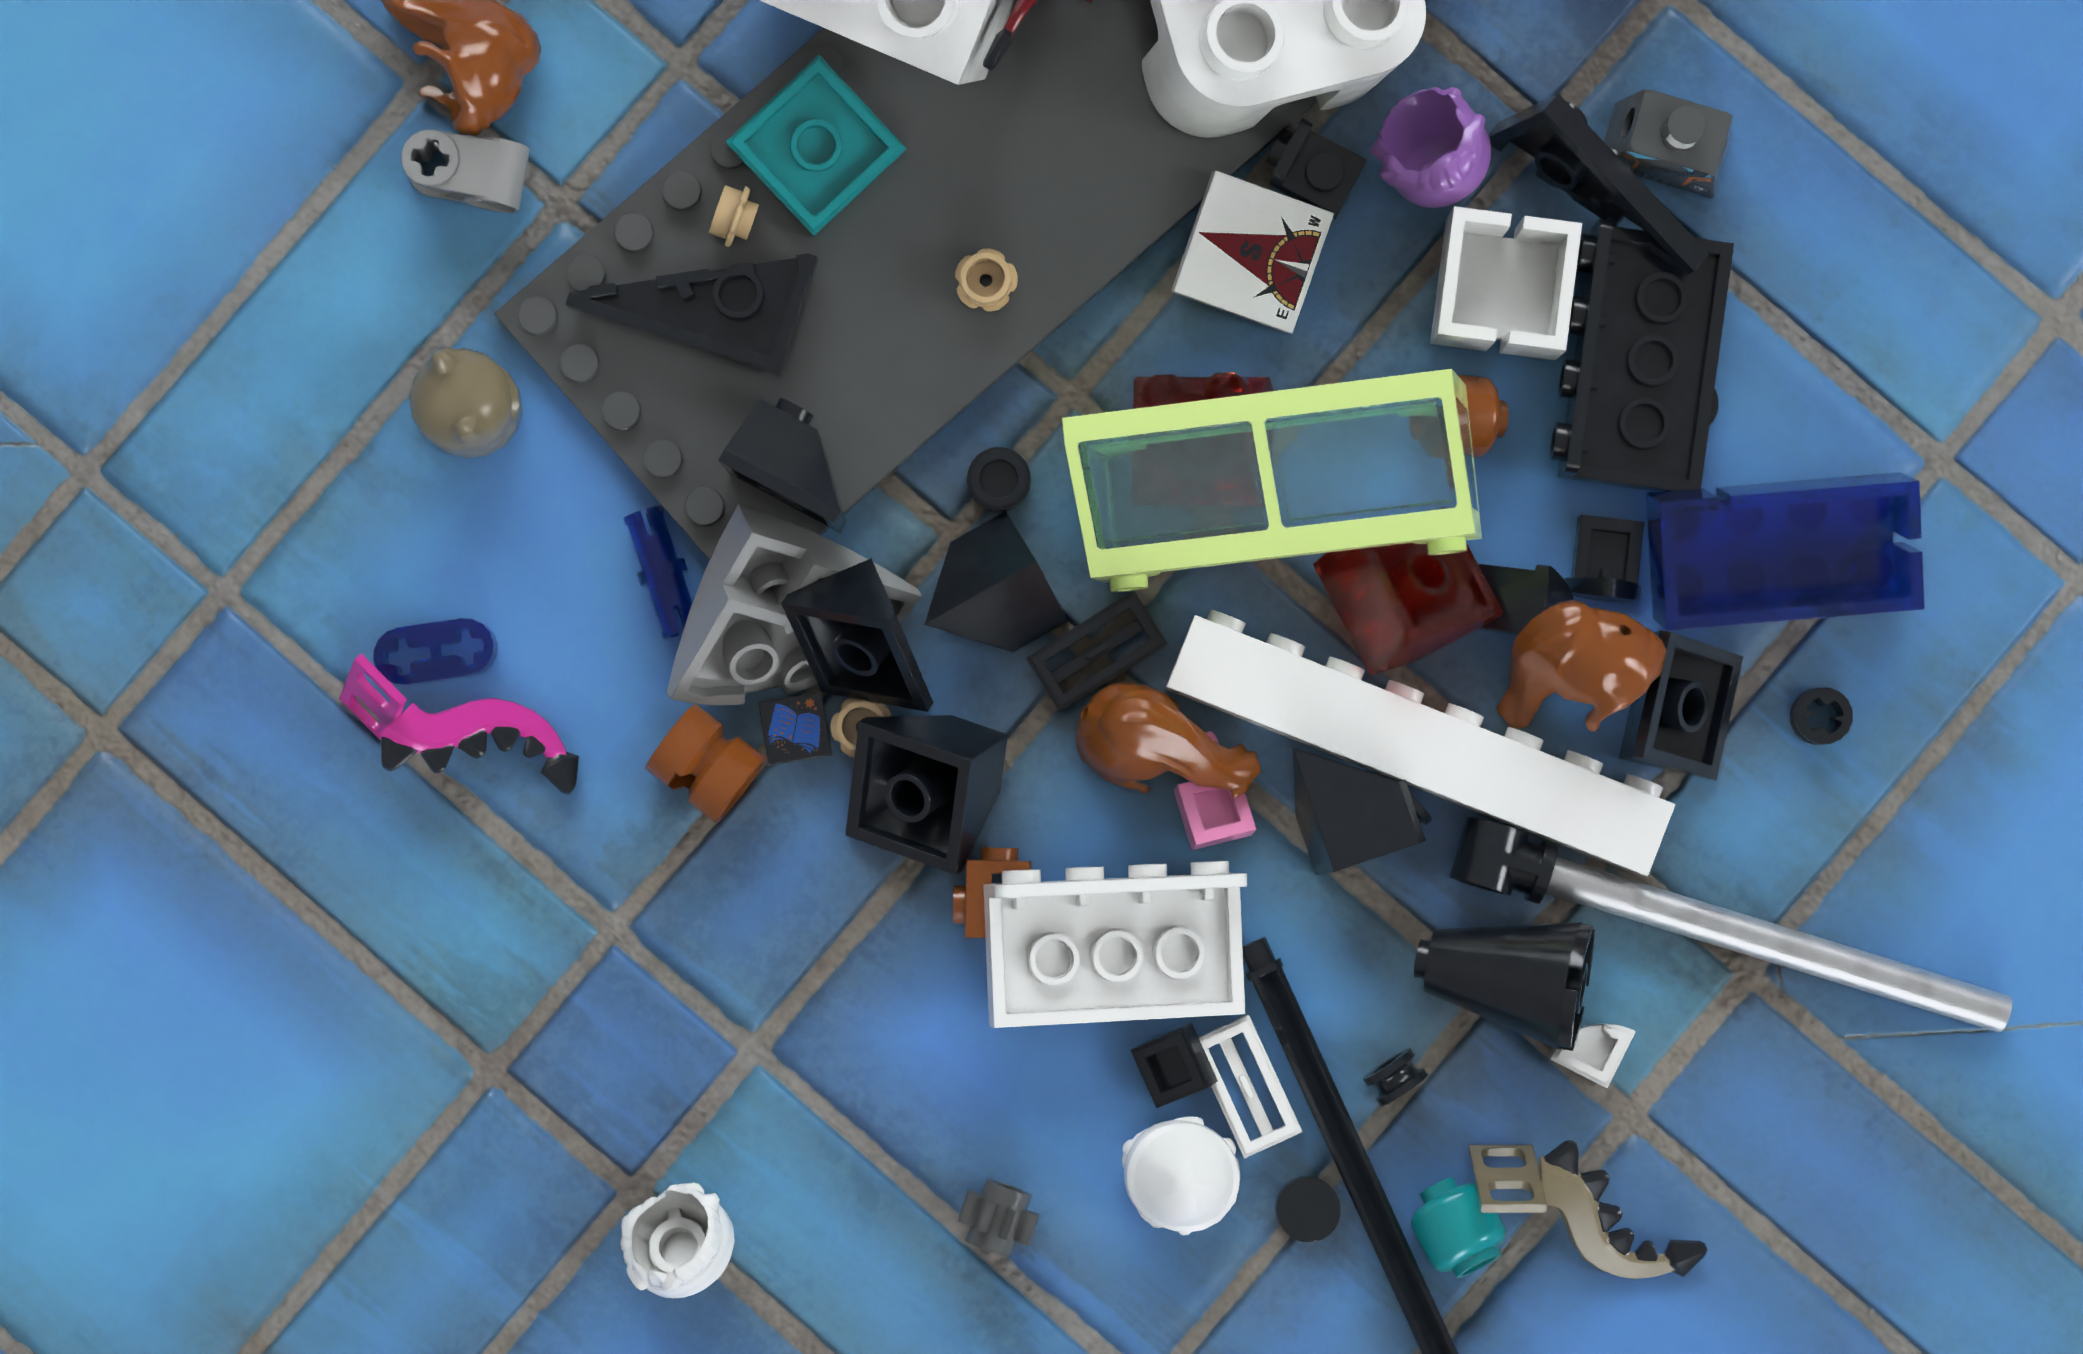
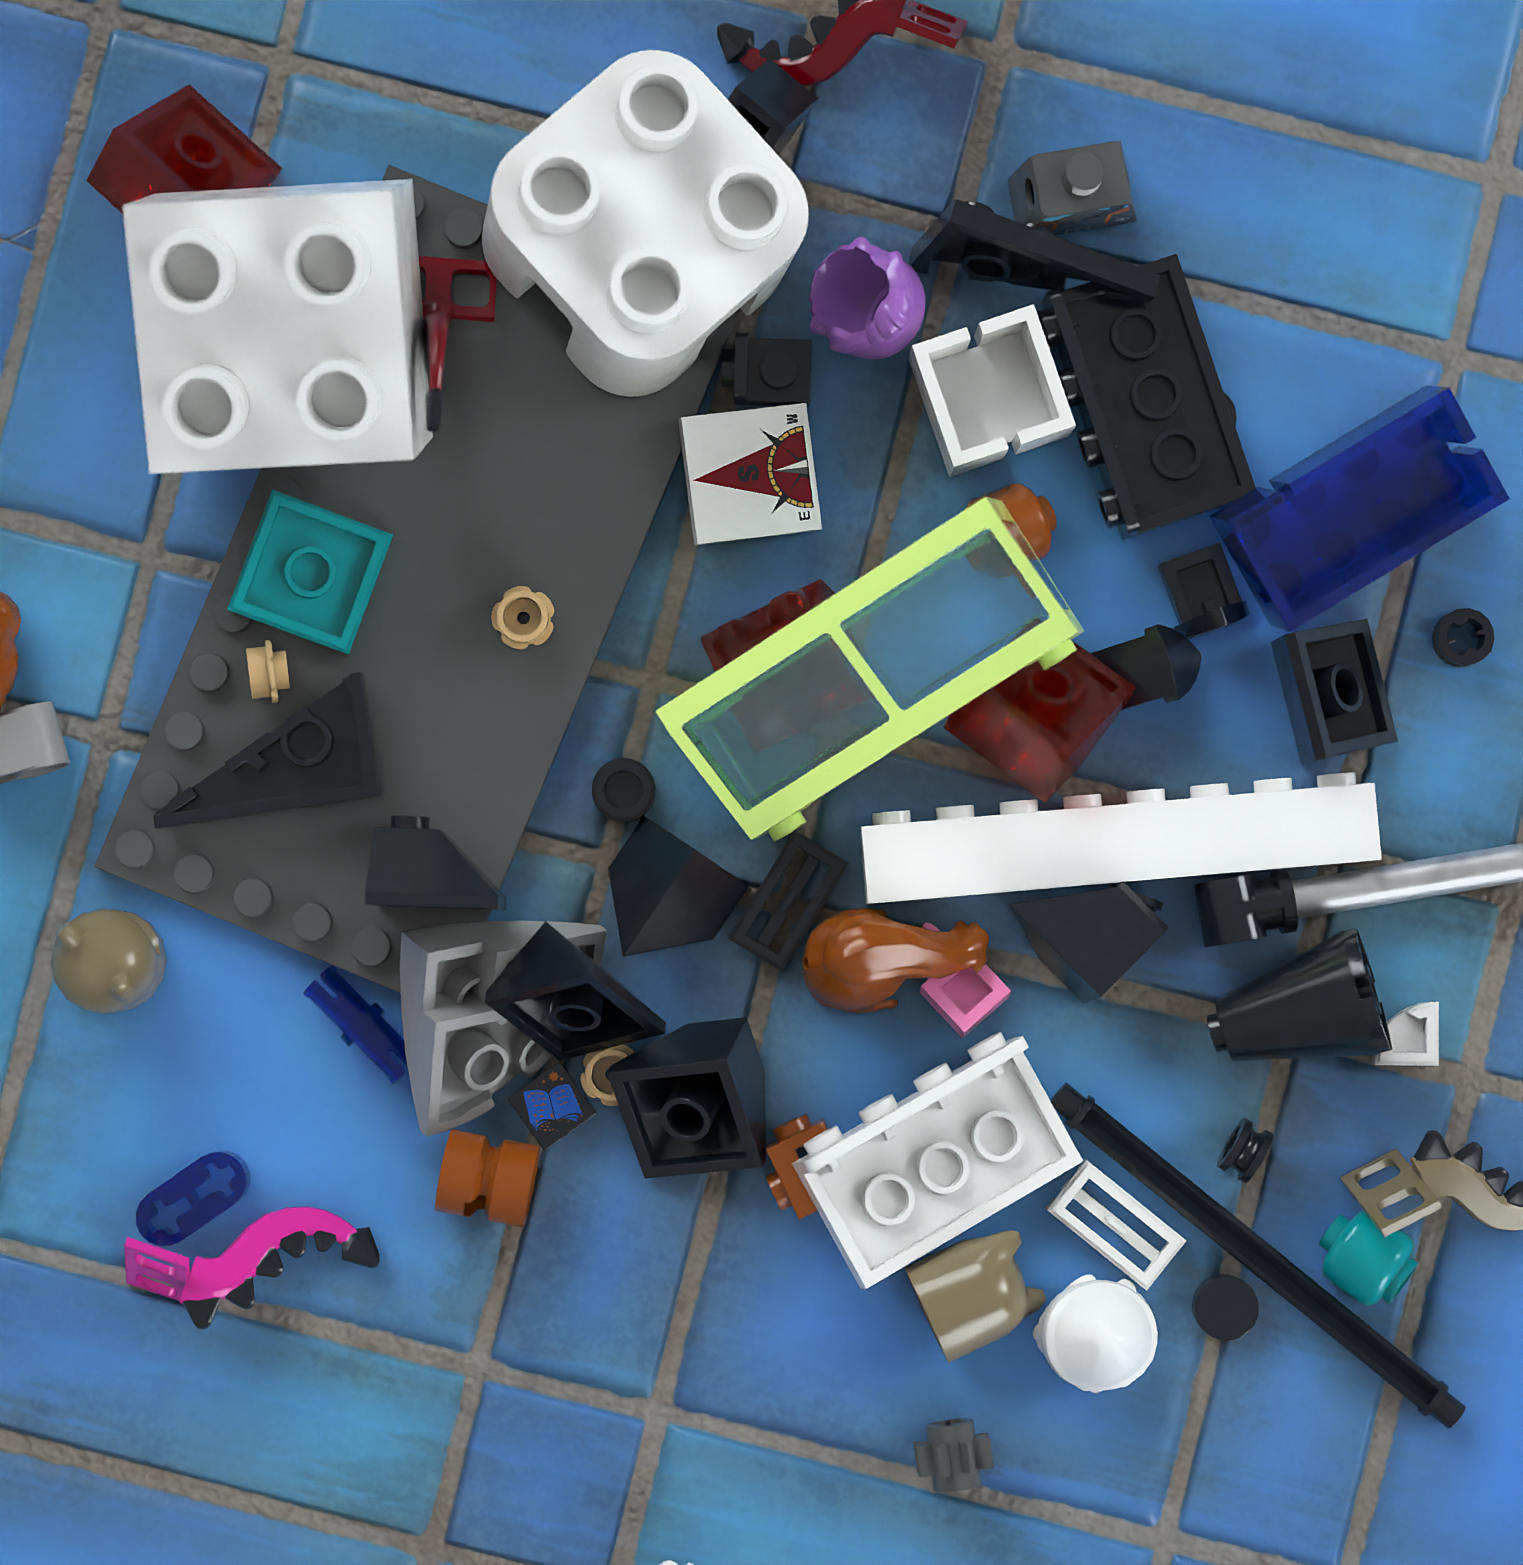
camera: 35 degrees left, 0 degrees up
black tile [1130,1023,1218,1108] -> none
dark orange piece [1496,600,1667,732] -> none
none -> dark tan piece [904,1230,1046,1363]

